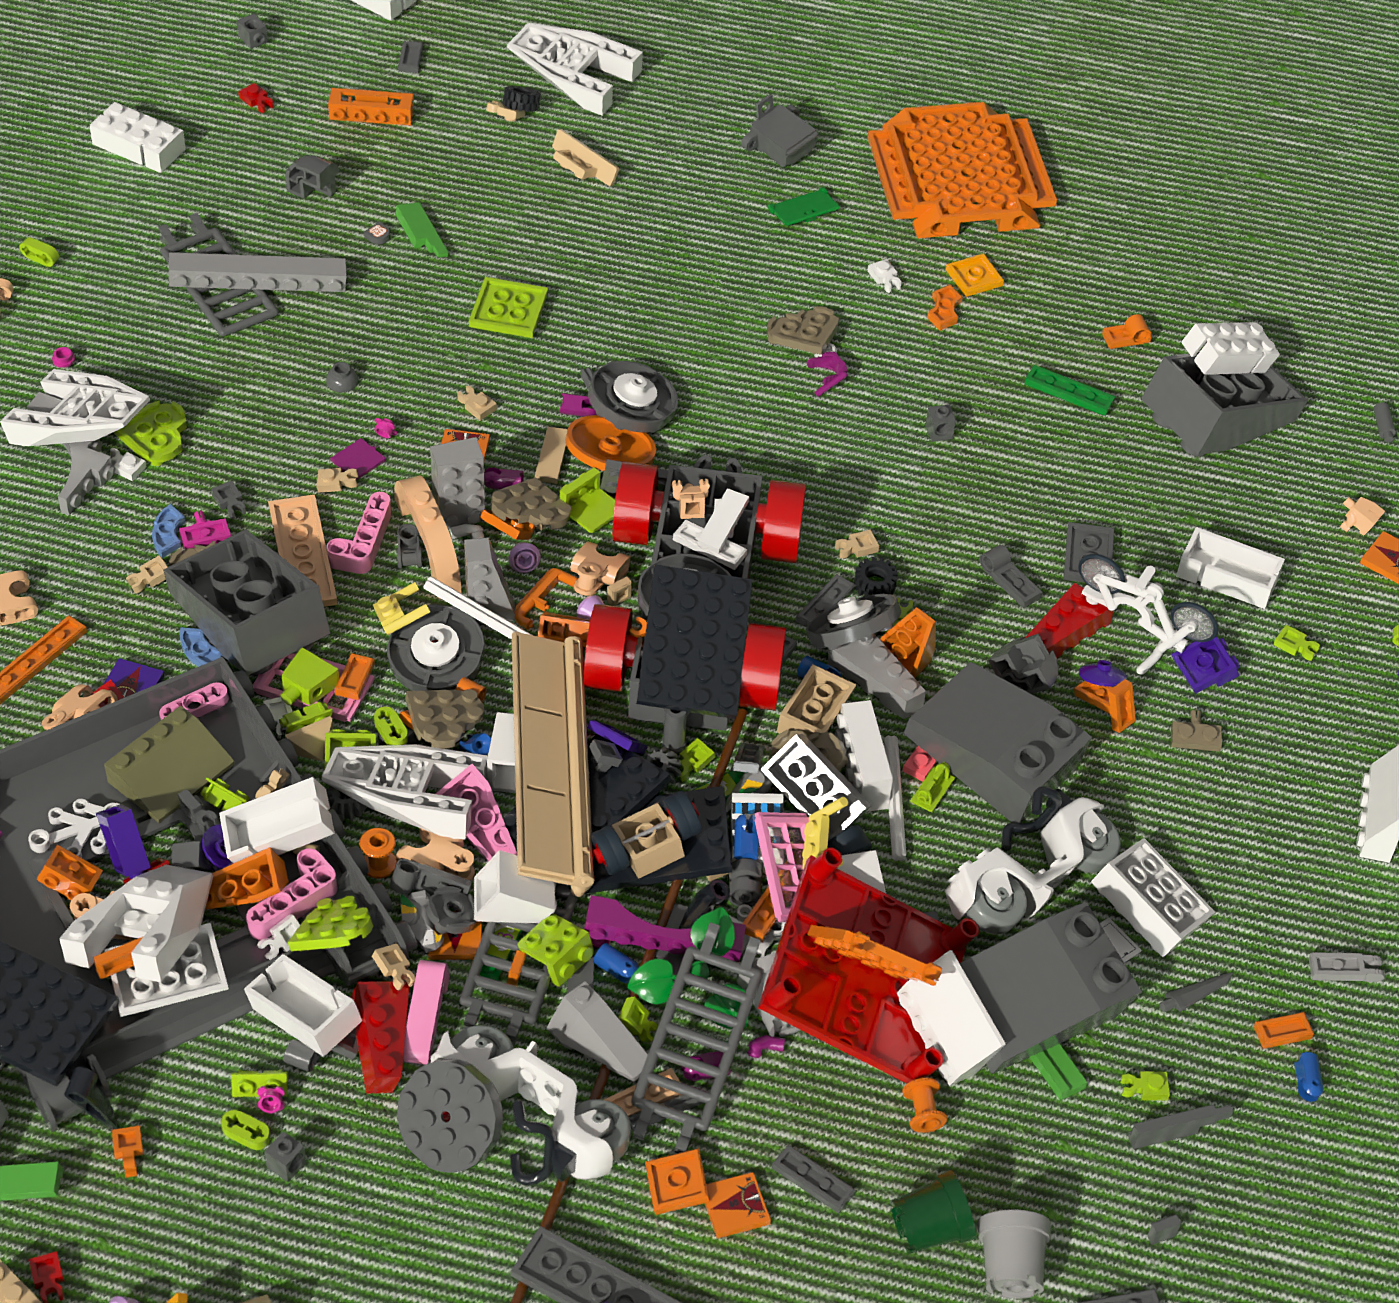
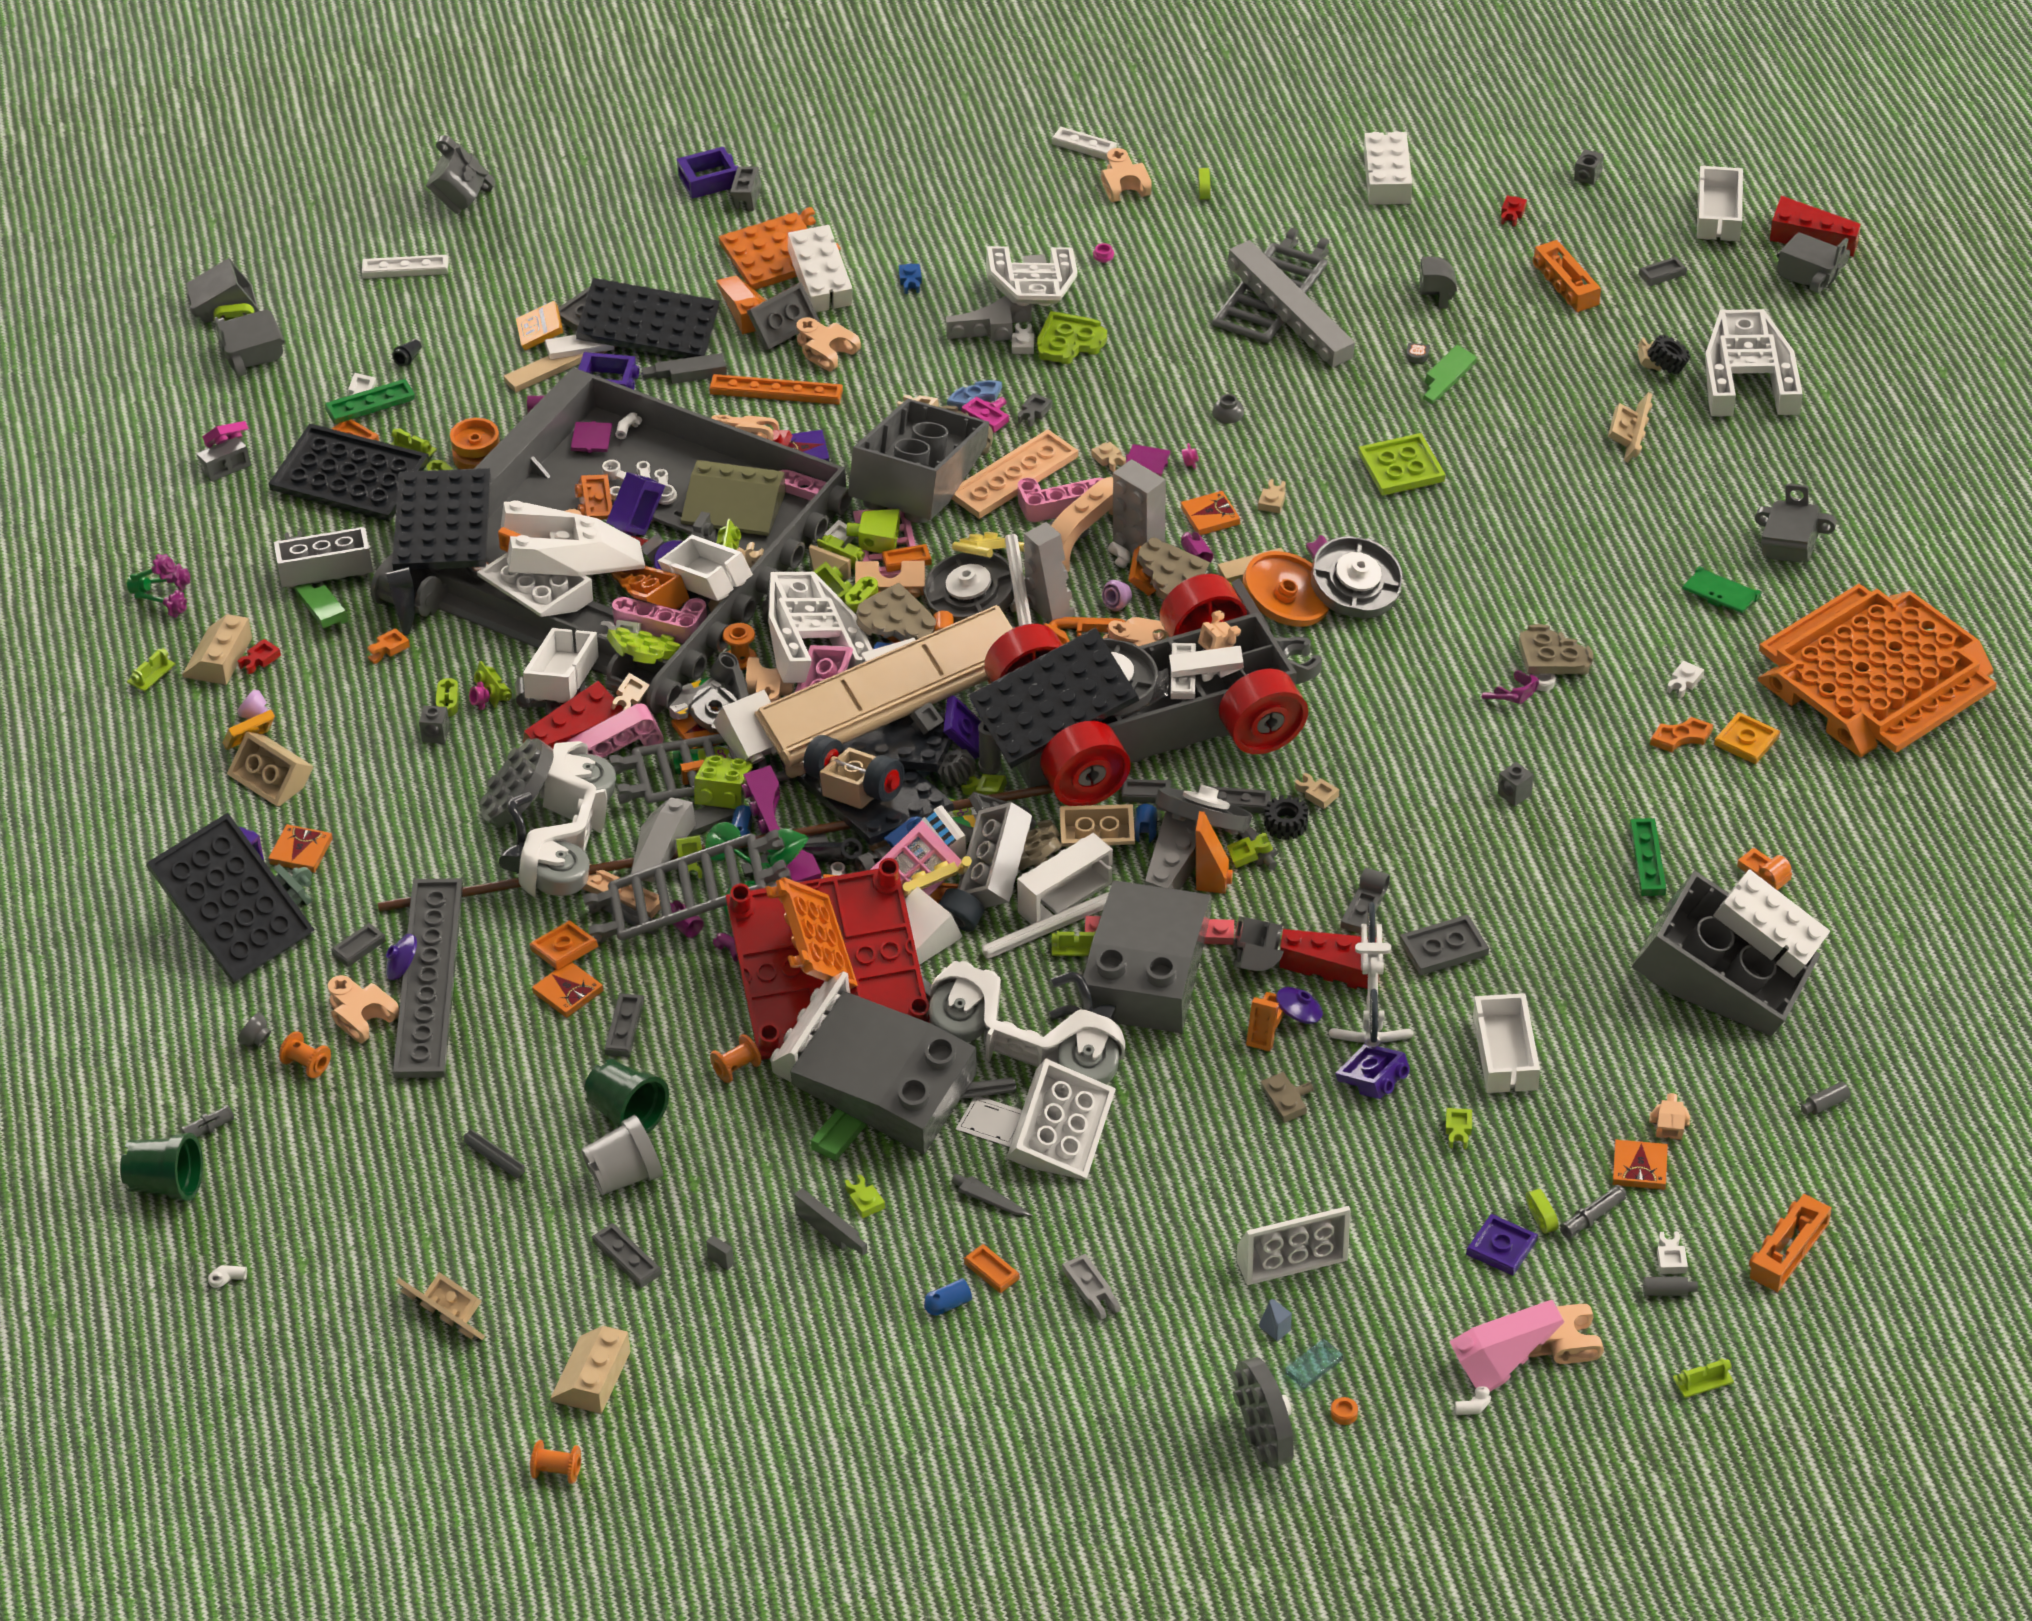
camera: 65 degrees right, 5 degrees down
none -> light nougat arch [855,561,925,598]

